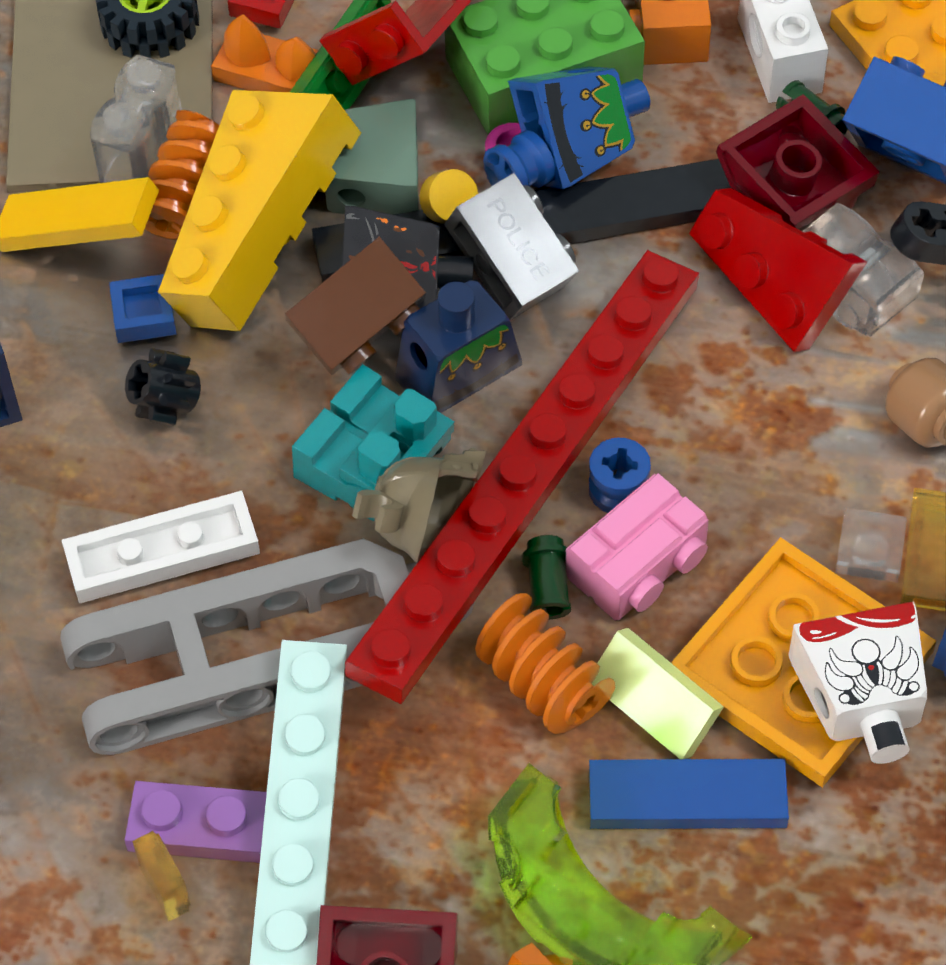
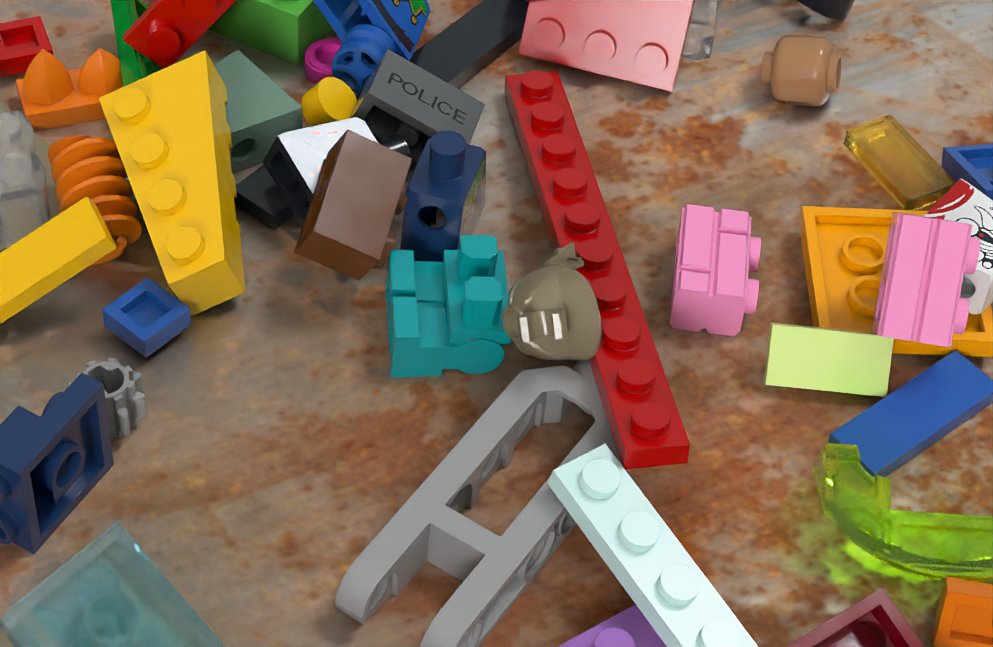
camera: 45 degrees left, 10 degrees down
white plate [62,491,260,604] -> none
black gear [125,348,201,426] -> none
orange piece [475,593,615,734] -> none
dark green pin [521,535,571,620] -> none
blue wheel [589,438,651,513] -> none
clear plate [835,508,907,583] -> none
none -> light grey gear [67,357,147,440]
none -> bright pink brick [872,212,980,347]

